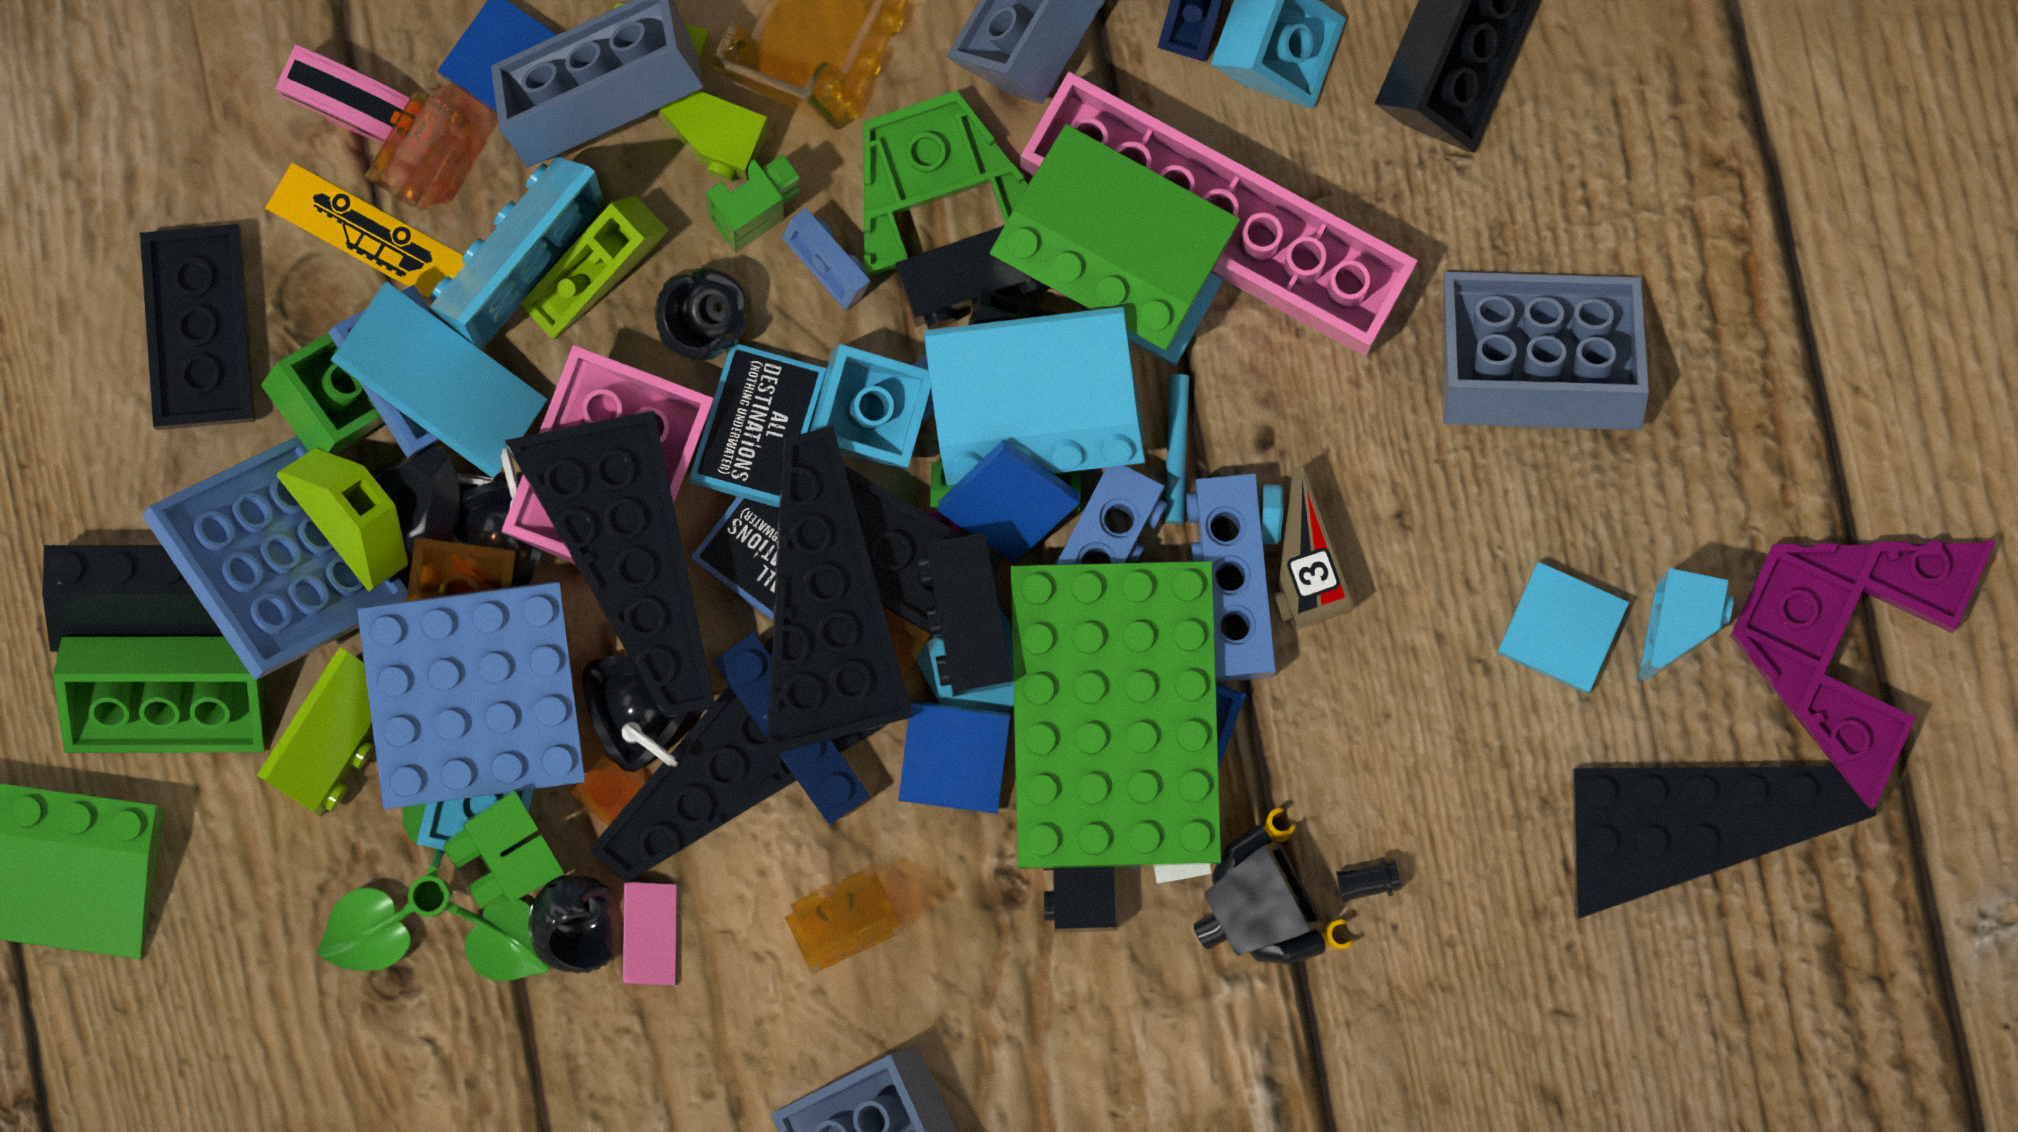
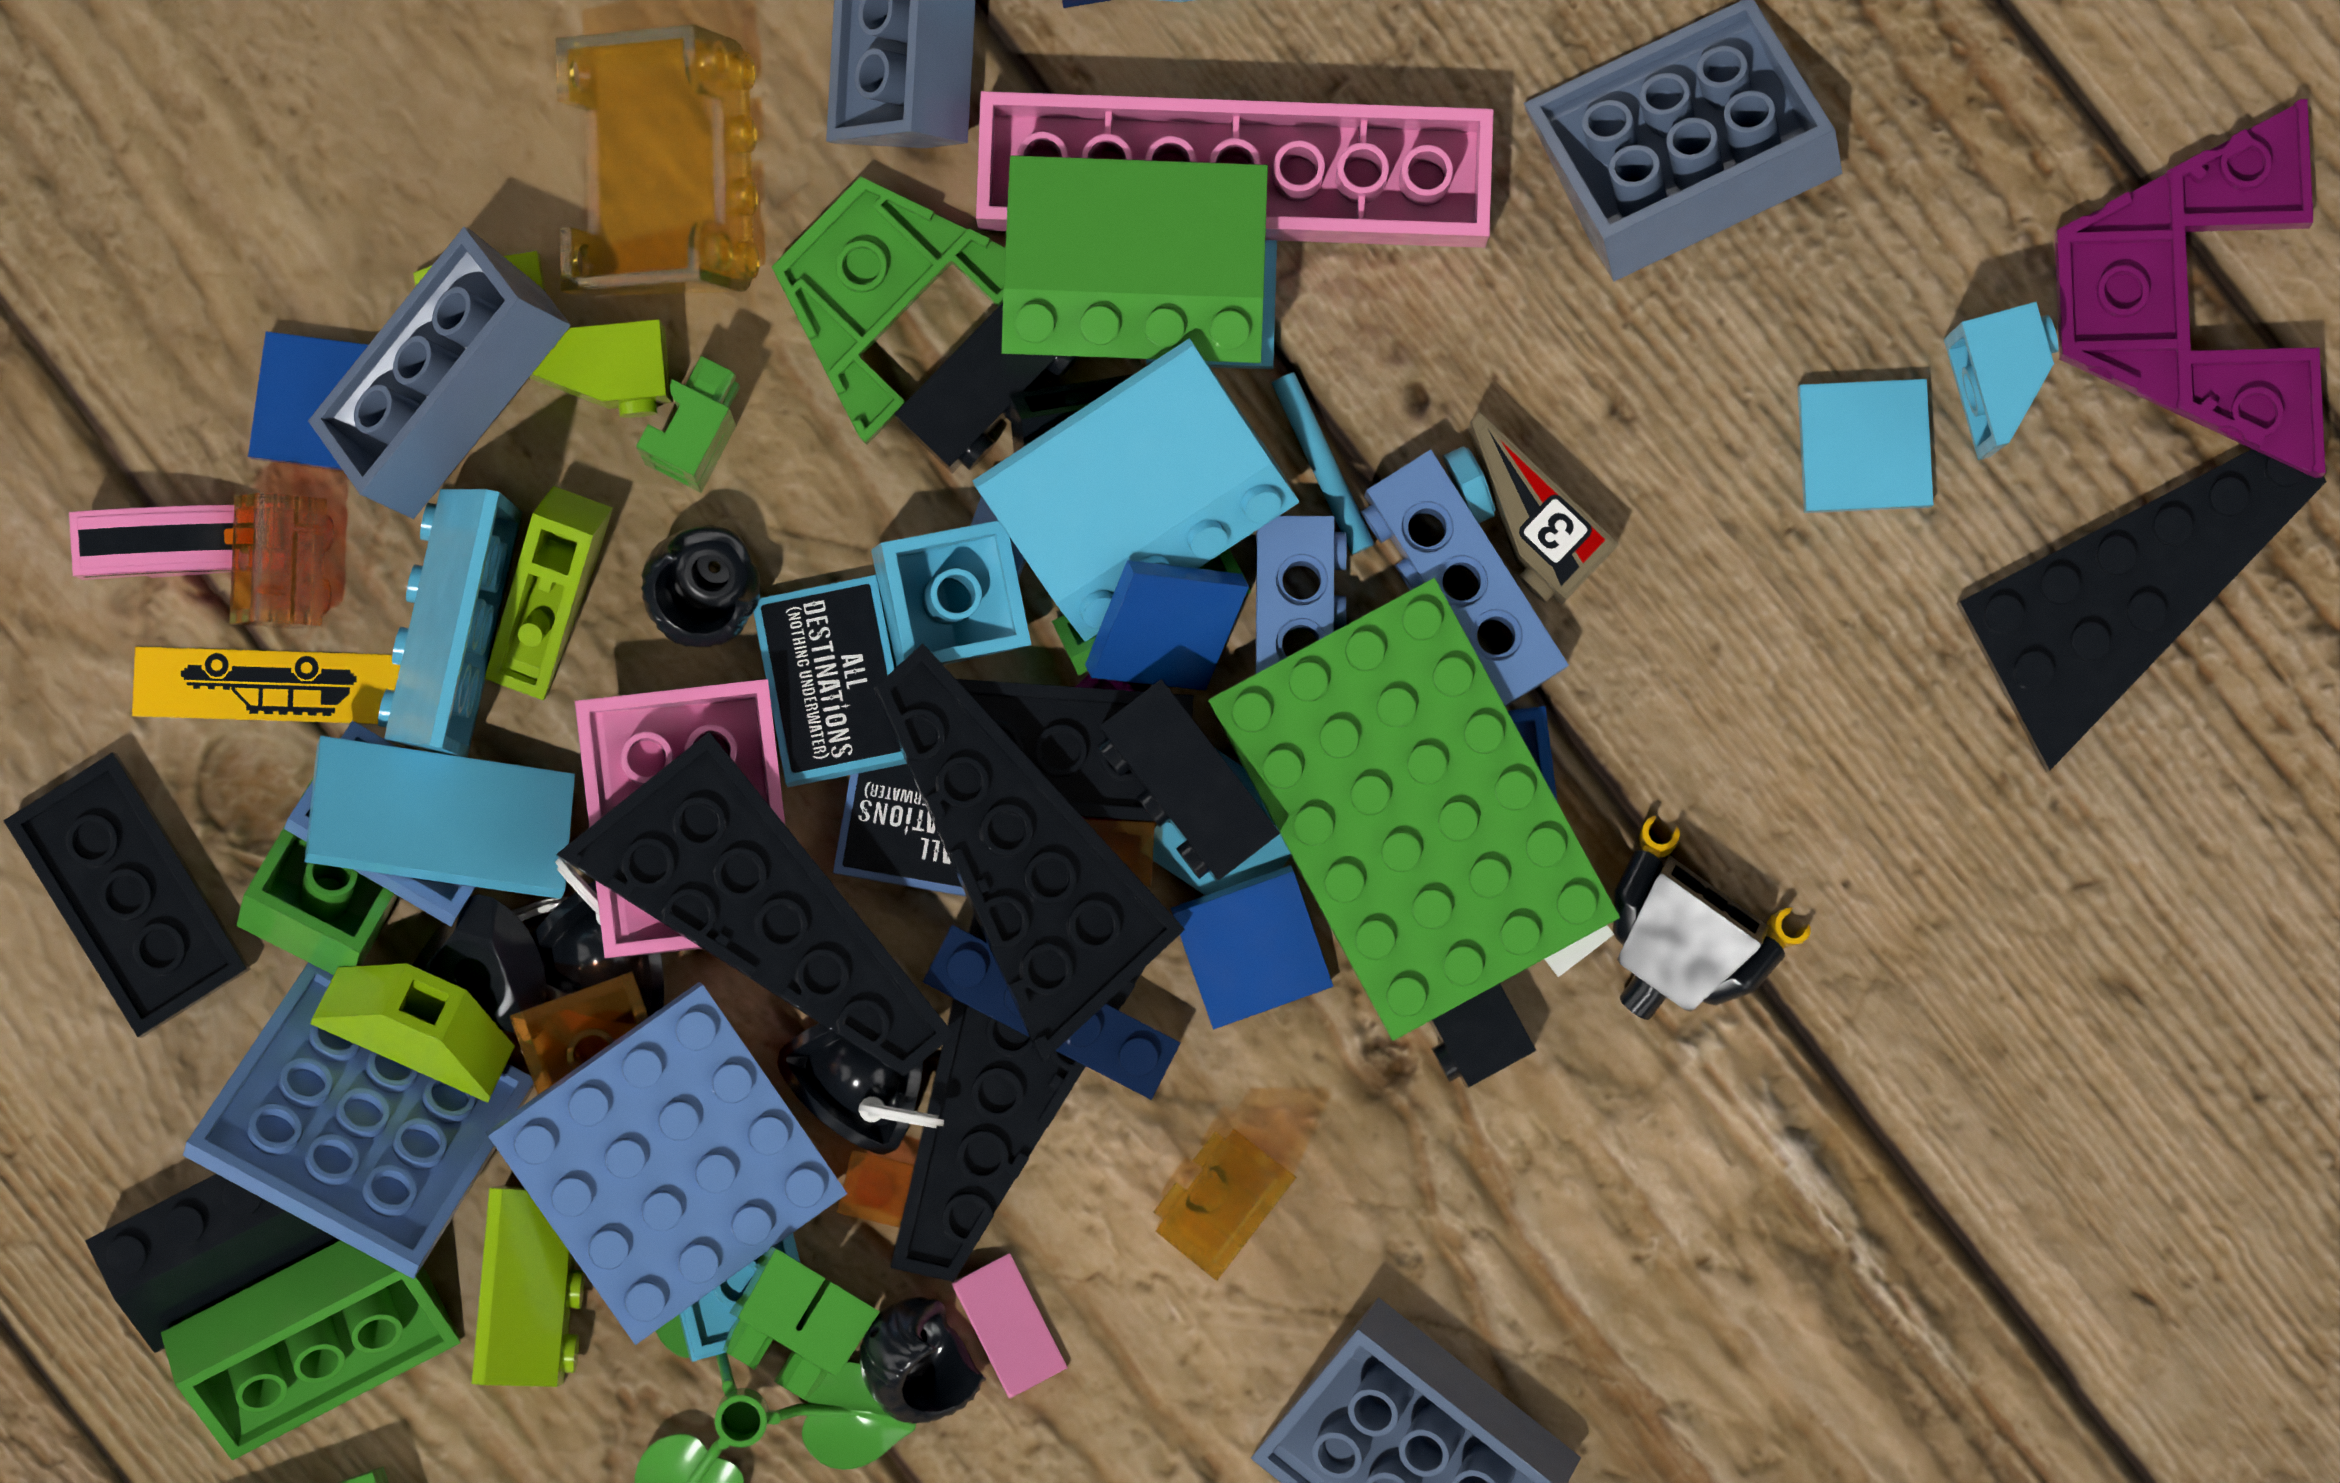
camera: 25 degrees left, 5 degrees up
medium blue plate [782,208,870,311] -> none
black pin [1336,857,1402,903] -> none

